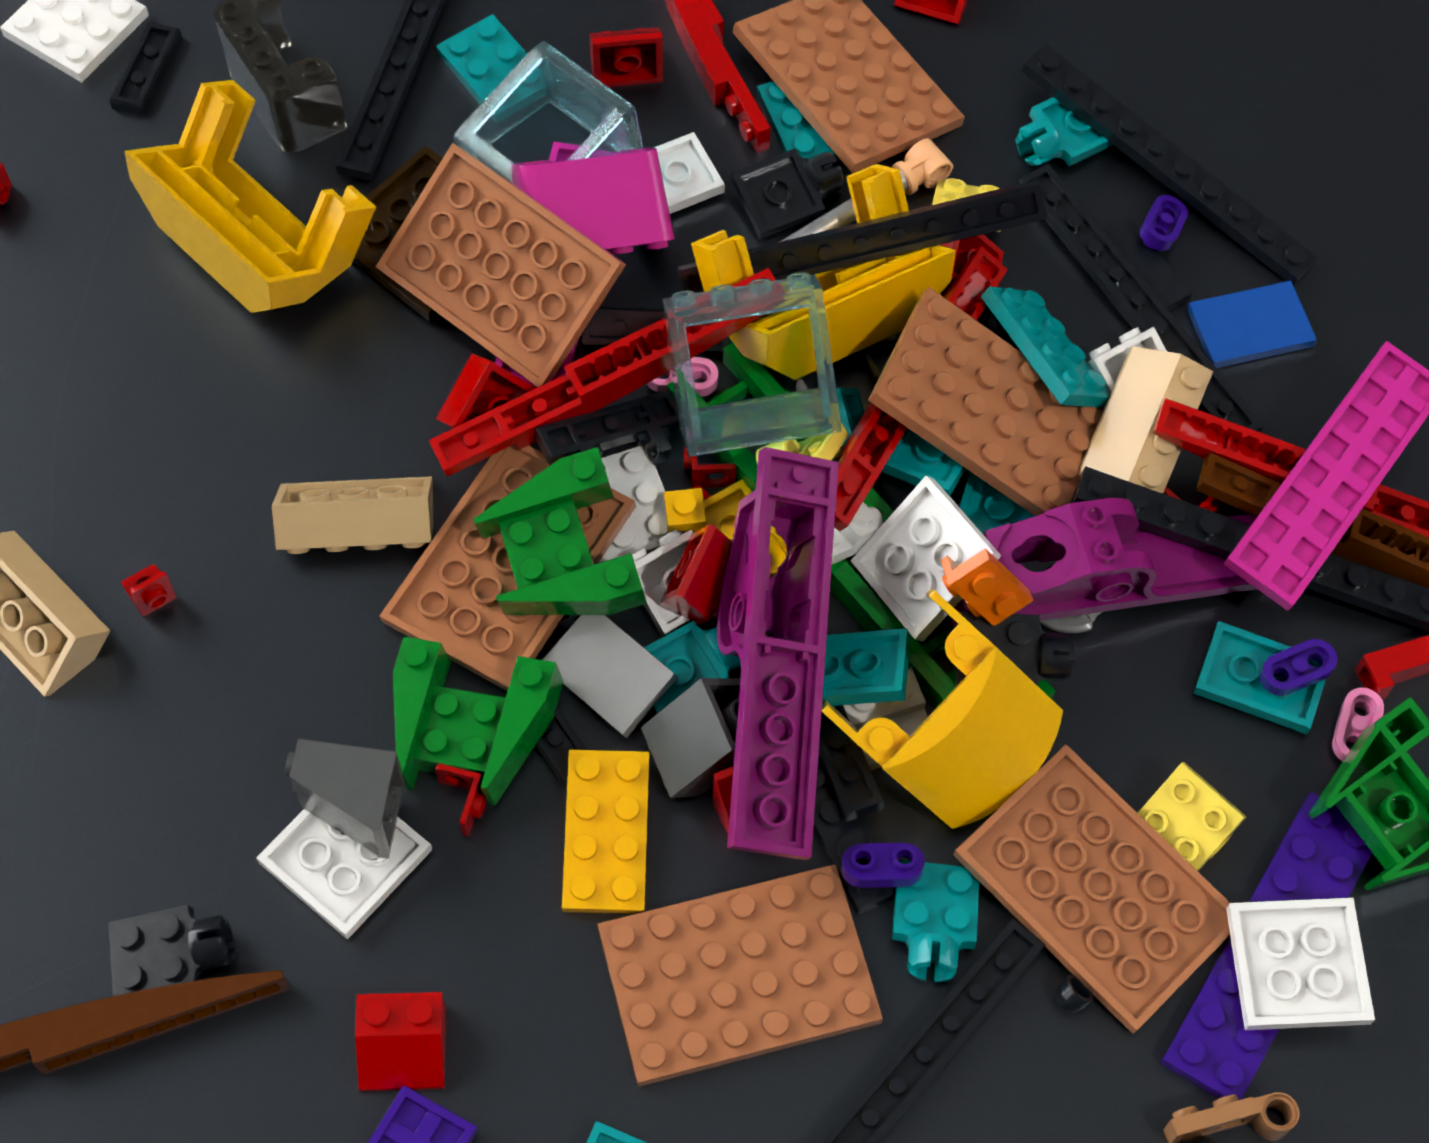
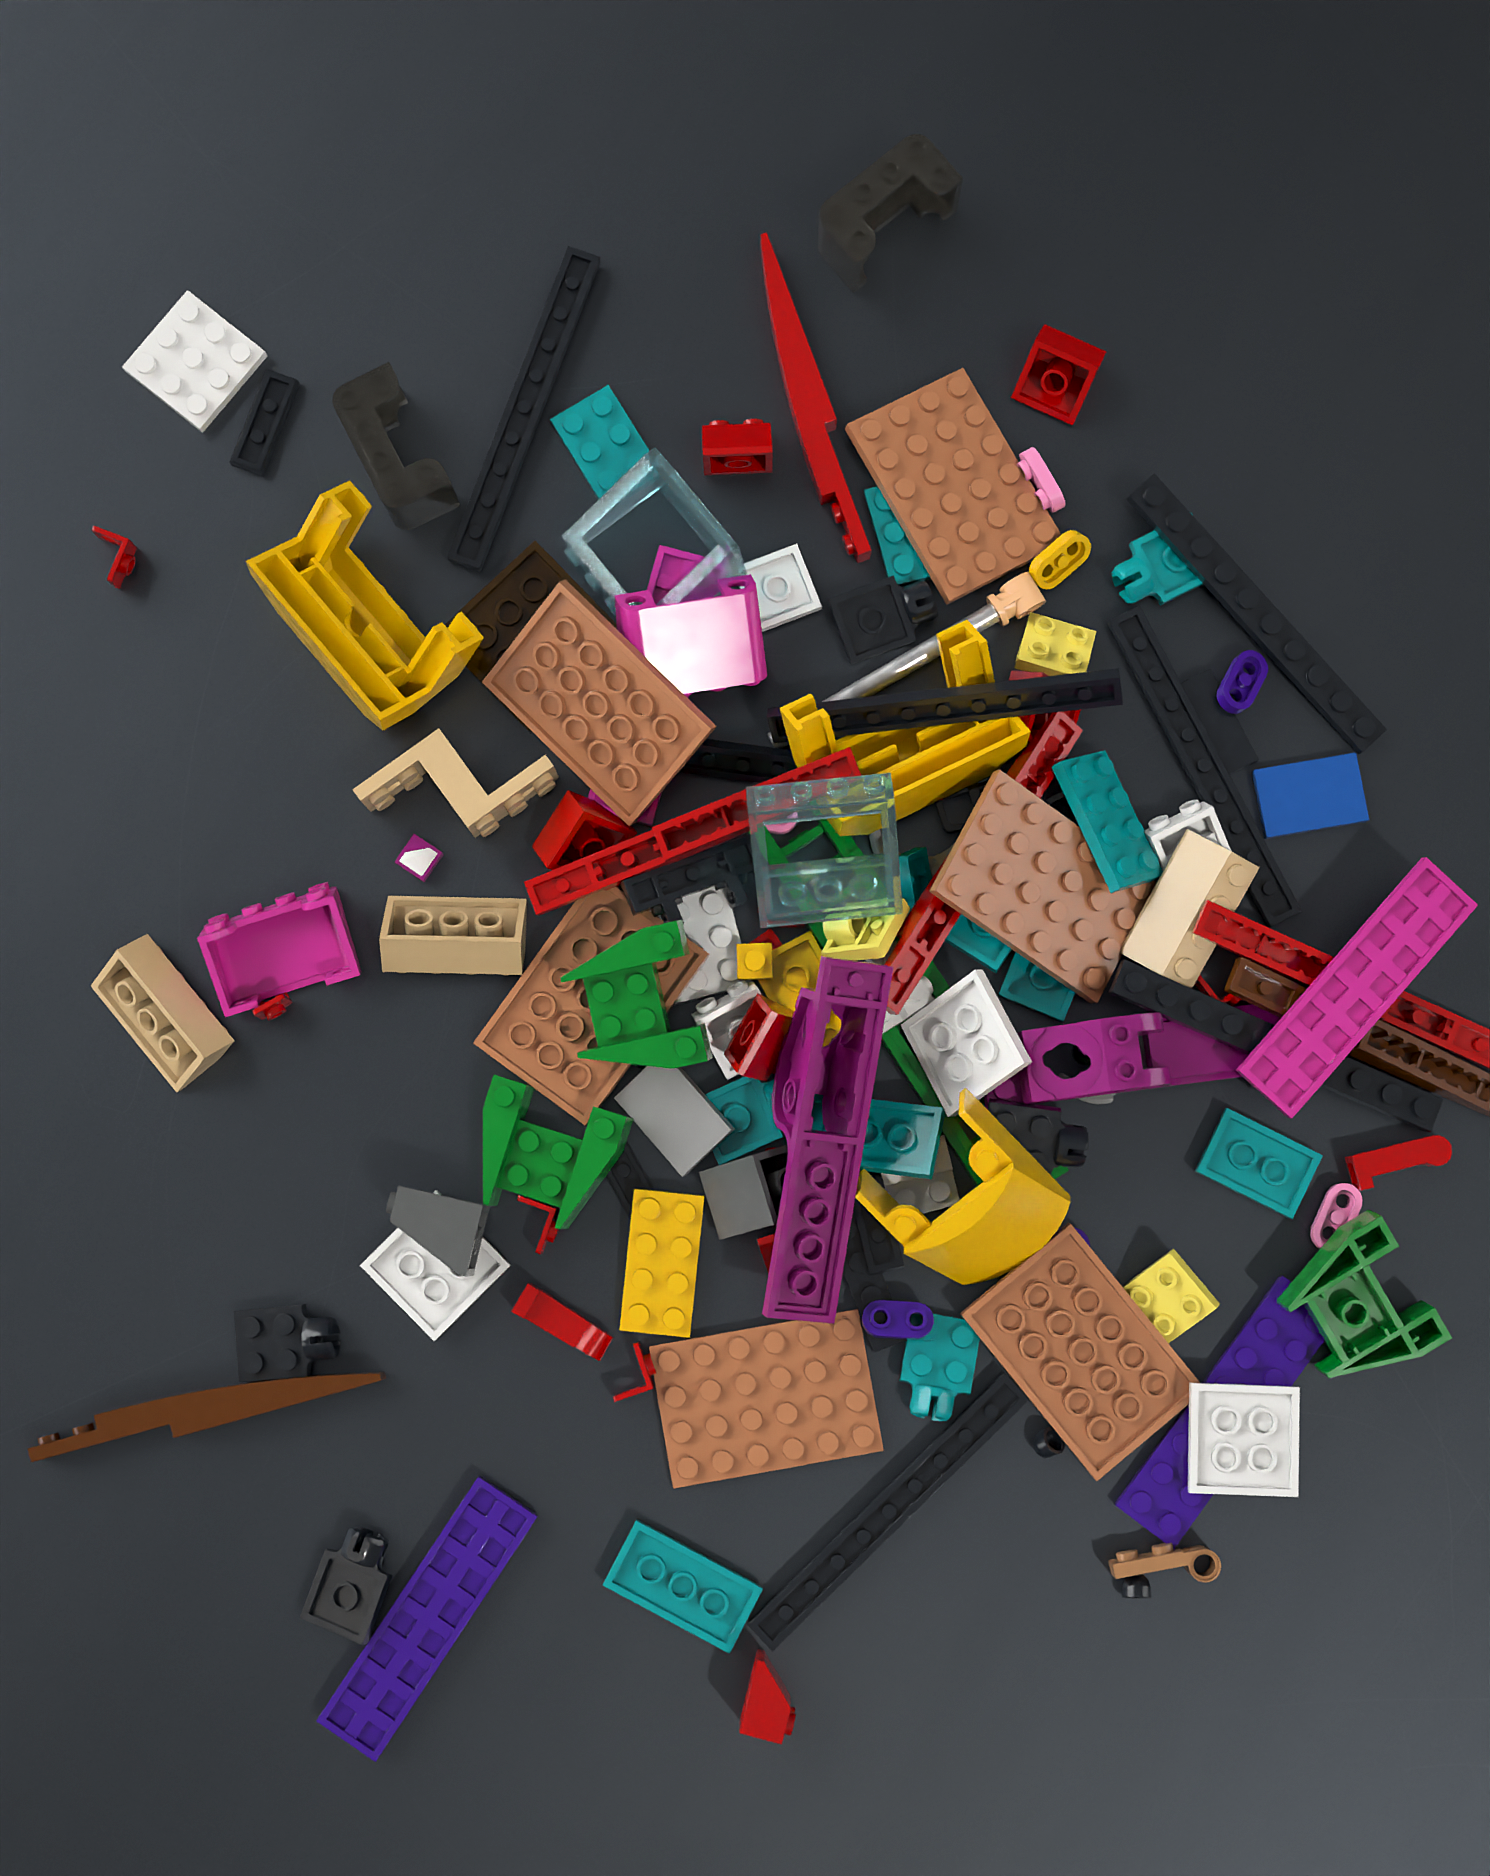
camera: 10 degrees right, 20 degrees up
red slope [355,992,447,1092] -> none
orange bracket [941,548,1034,626] -> none
dark purple plate [1260,639,1337,696] -> none
none -> dark pink windscreen [197,882,361,1017]
none -> tan bracket [353,728,559,838]
none -> tile [395,834,444,882]
none -> red leg [511,1283,614,1361]
none -> red bracket [613,1341,657,1402]
none -> bright pink plate [1017,447,1066,513]
none -> yellow plate [1029,530,1091,590]

